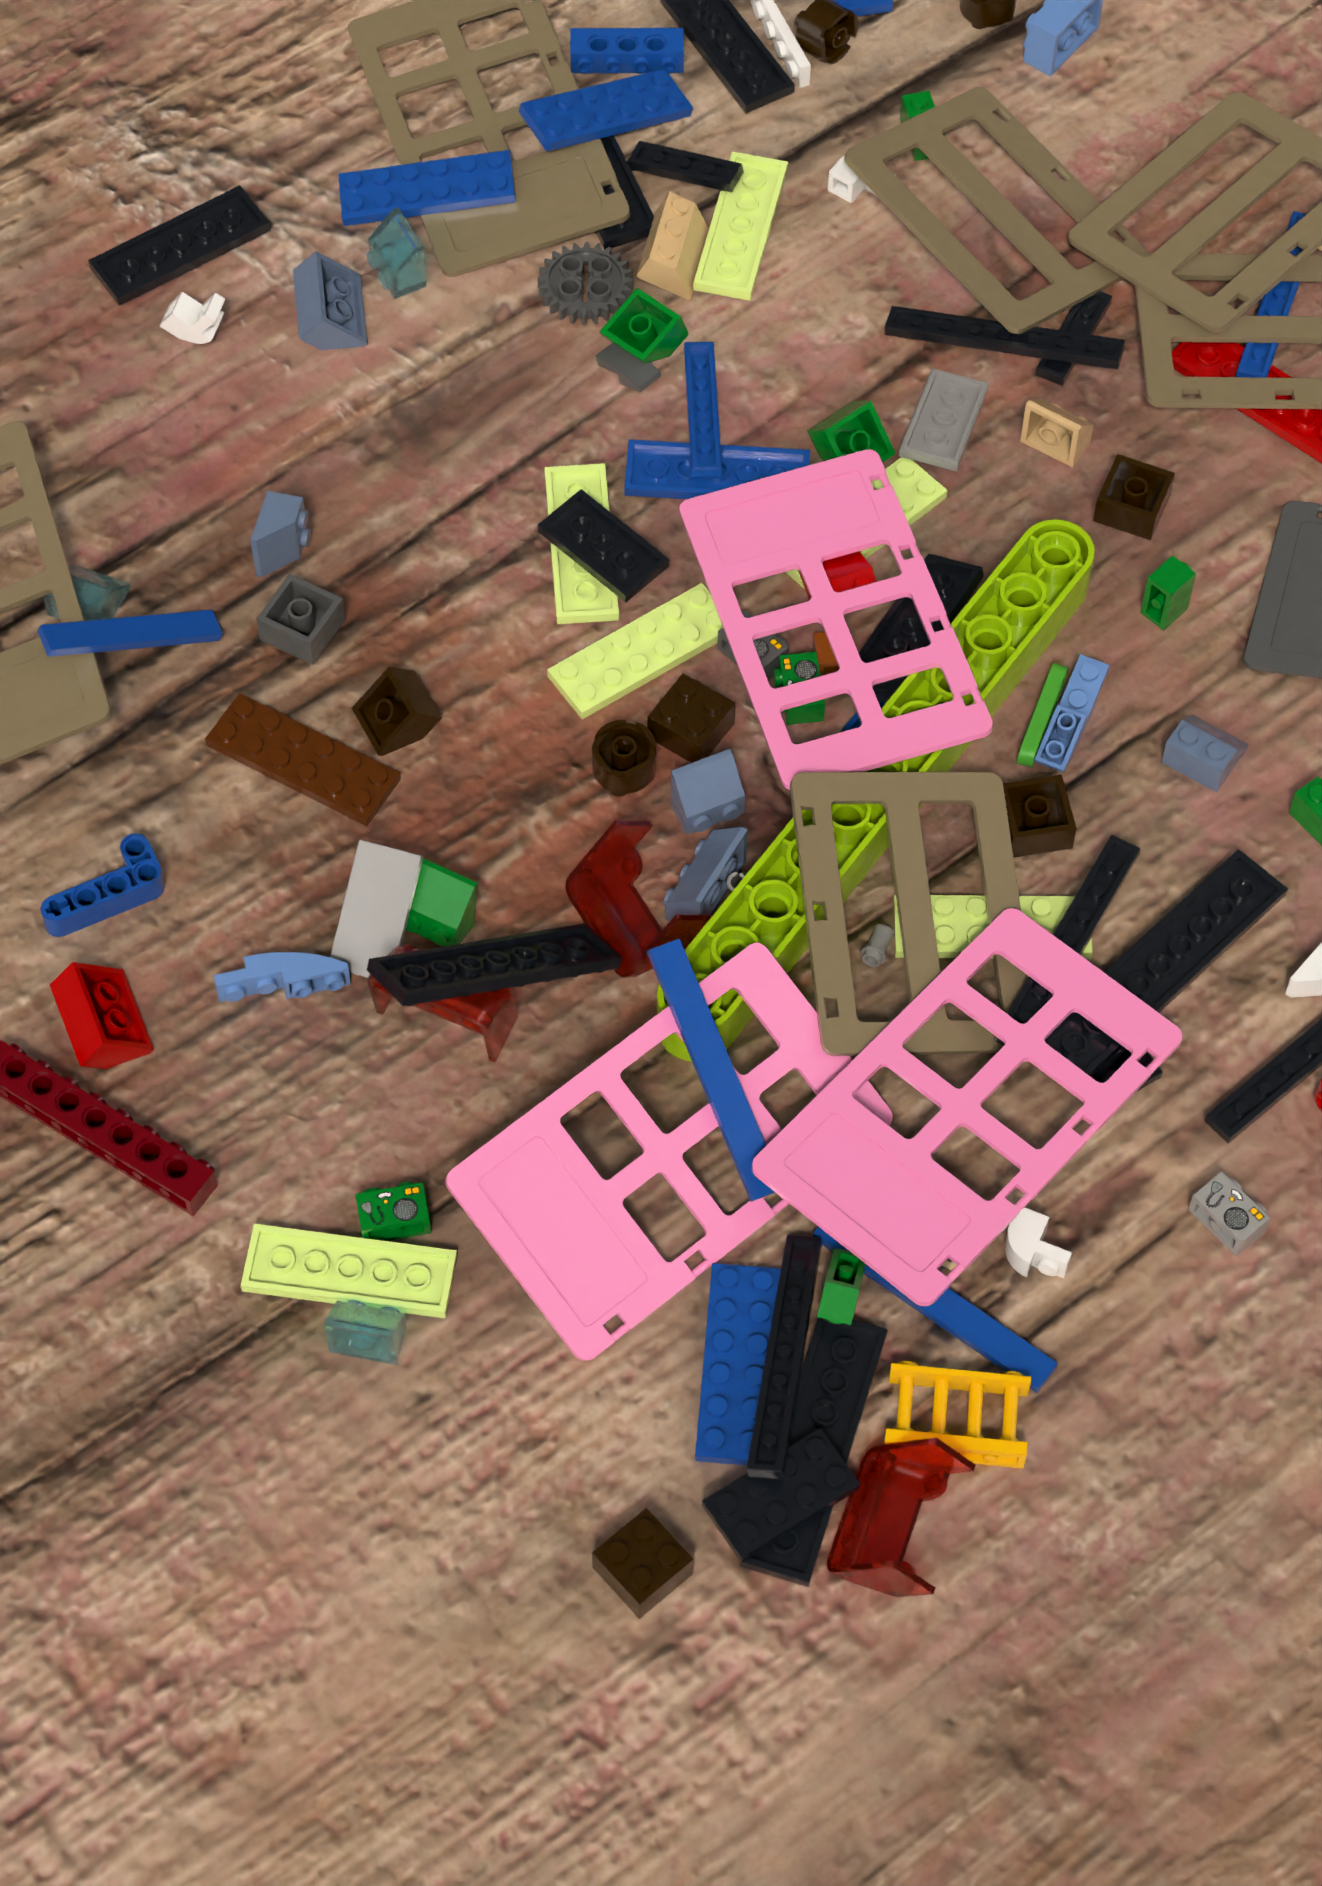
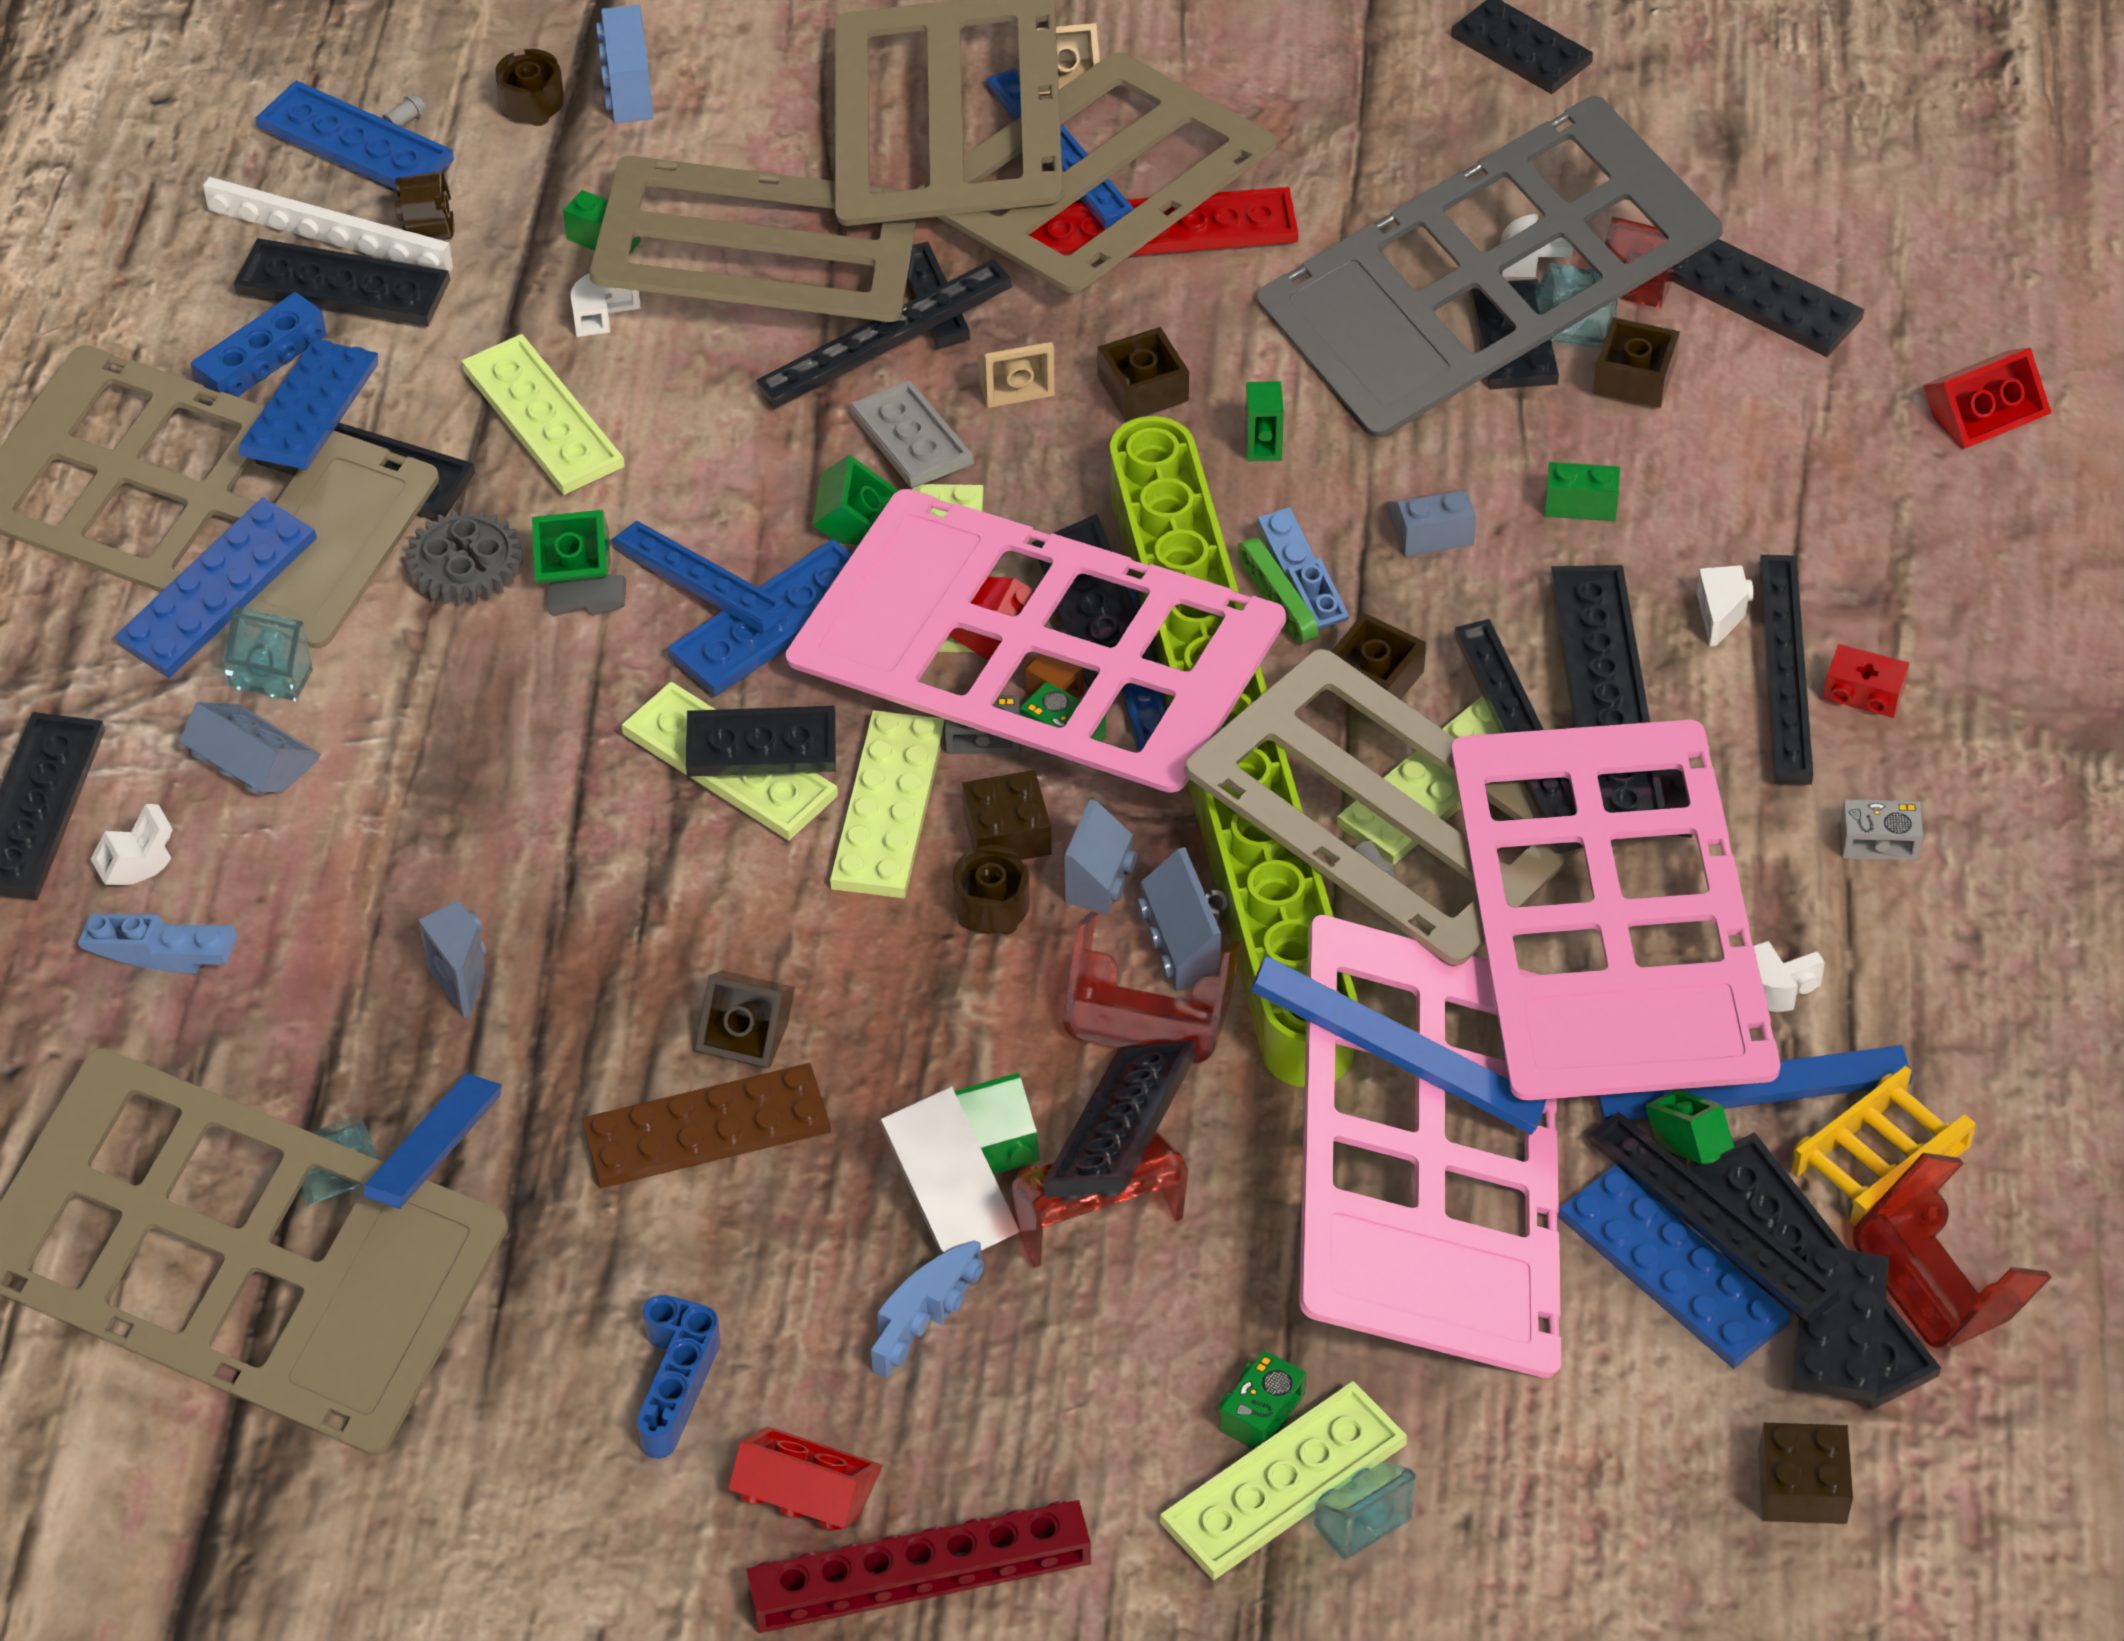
camera: 45 degrees left, 10 degrees down
dark grey brick [257,574,345,665] -> none
black plate [627,140,744,192] -> none
tan slope [636,191,709,301] -> none
none -> medium blue slope [78,914,238,974]

